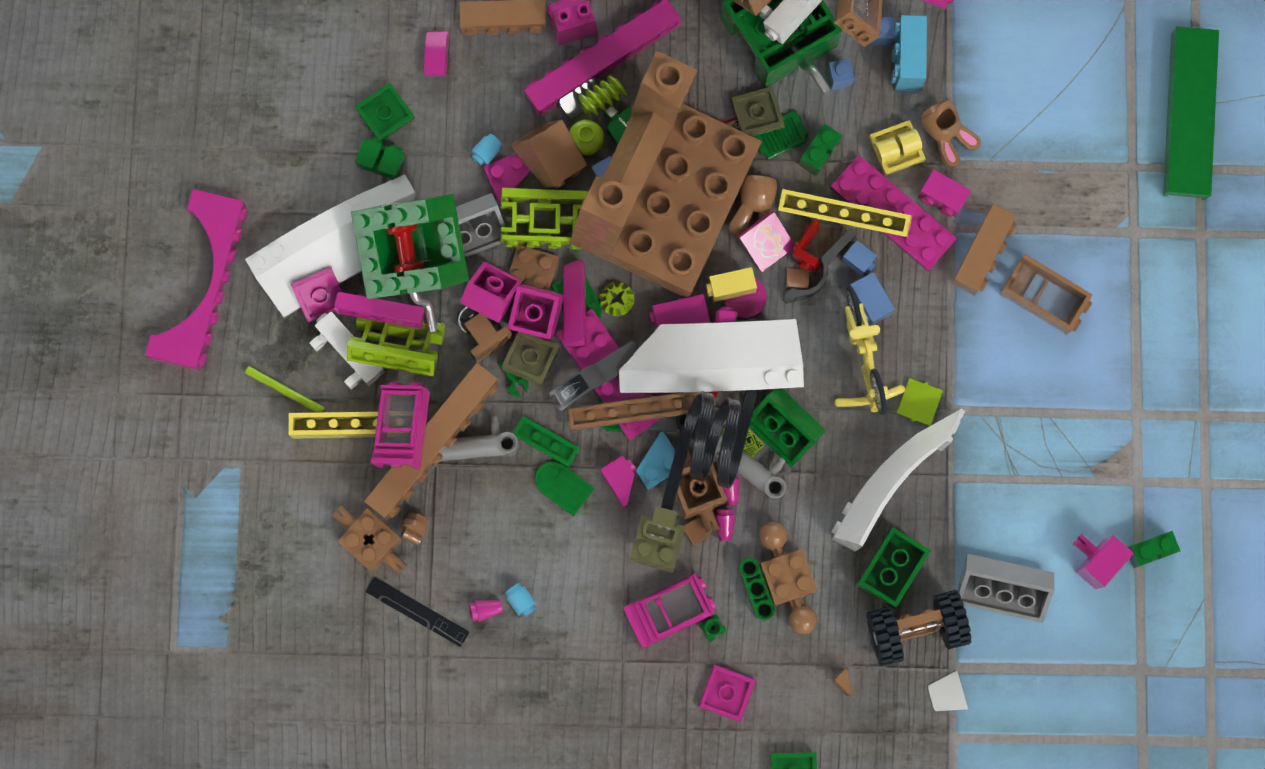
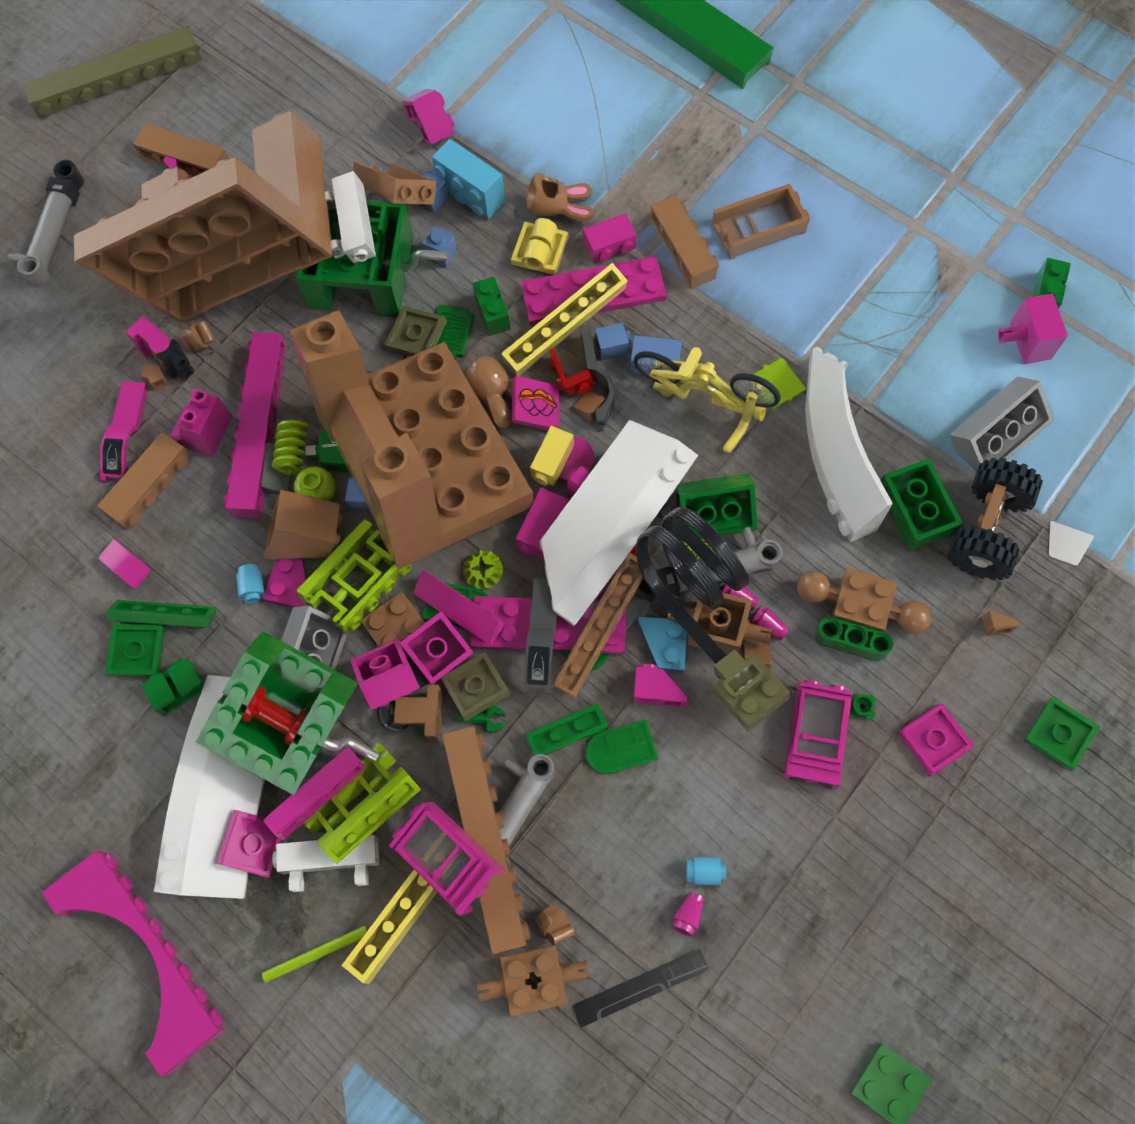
camera: 45 degrees left, 10 degrees down
none -> green plate [107,600,216,629]

